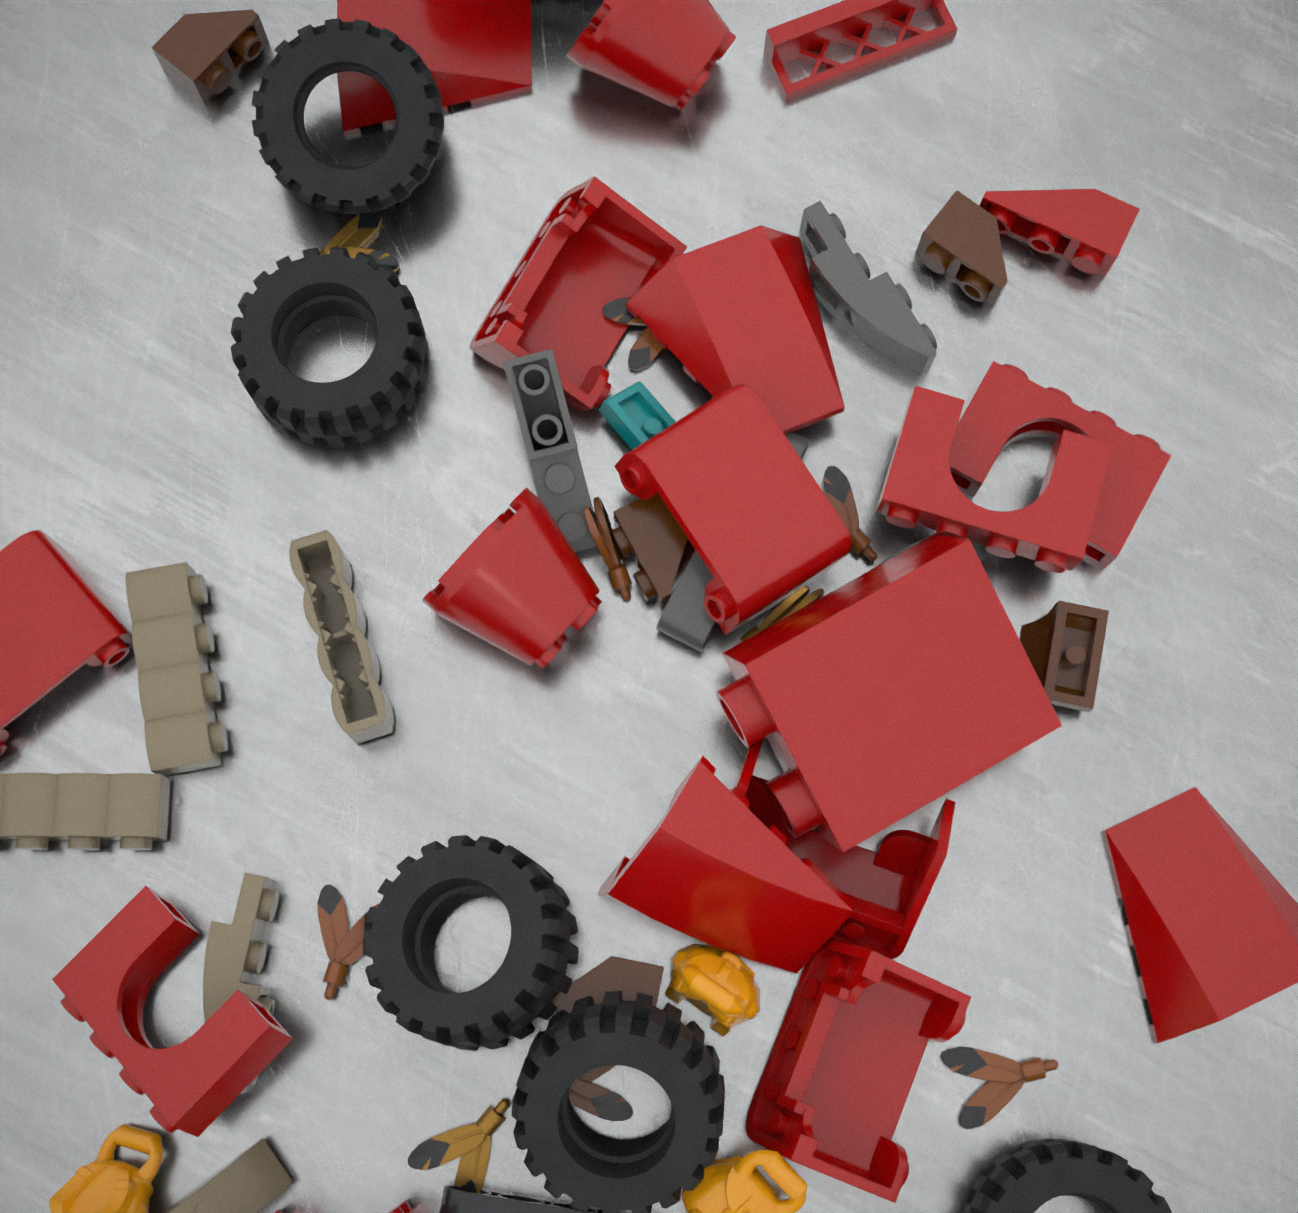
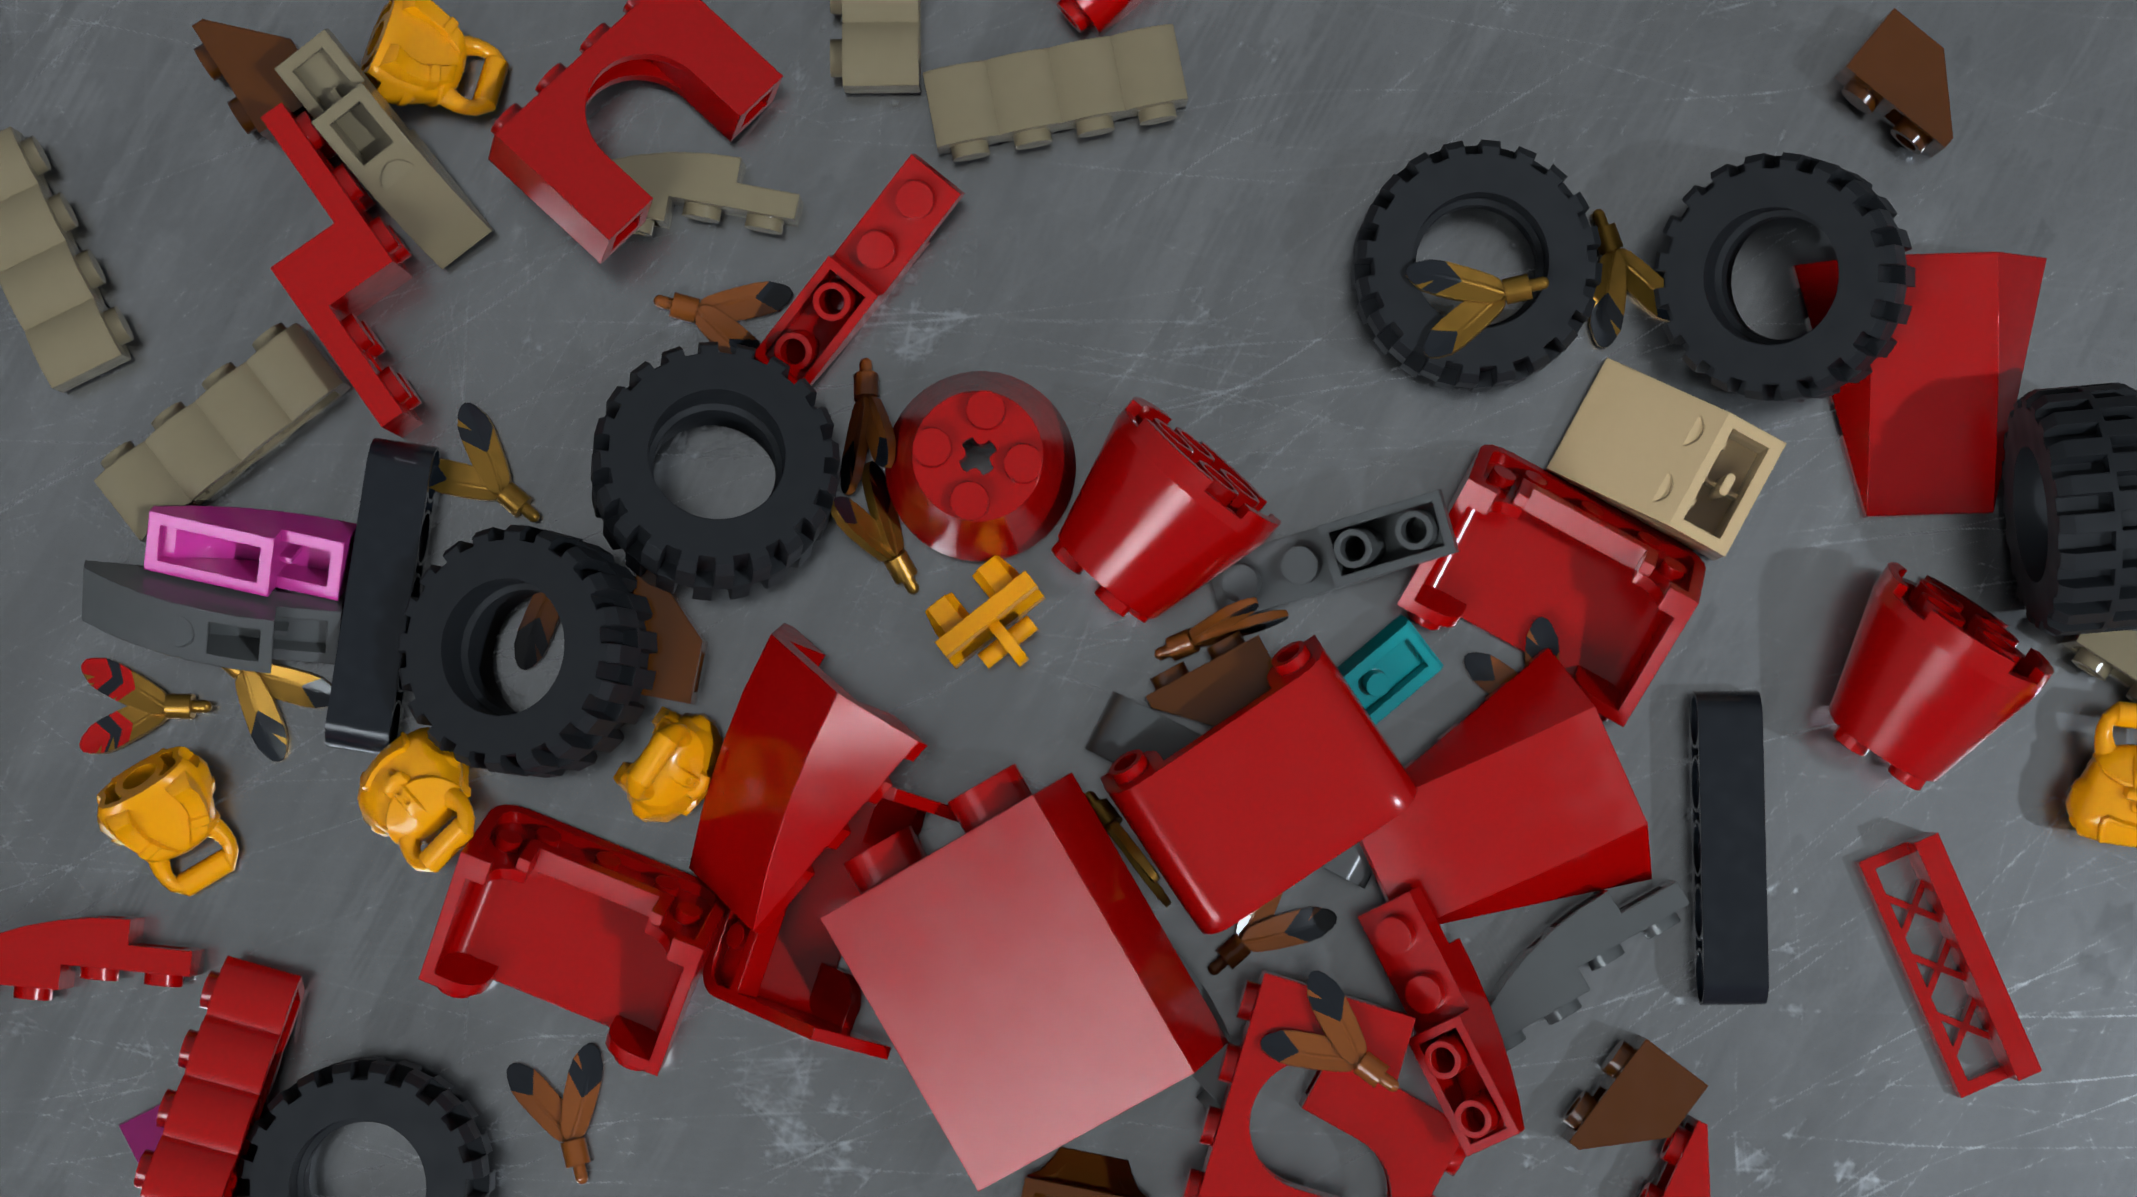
camera: 90 degrees right, 10 degrees up
dark tan brick [289,530,394,744] -> none
none -> red slope [755,154,965,386]
none -> pearl gold piece [831,461,919,594]
none -> dark orange piece [840,358,896,495]
none -> red cone [885,371,1076,562]
none -> light orange hips [925,555,1046,669]
none -> dark orange piece [1260,970,1399,1092]
none -> red slope [1358,886,1525,1157]
none -> pearl gold piece [1406,259,1549,359]
none -> tan slope [1546,357,1787,561]
none -> black beam [1690,690,1769,1006]

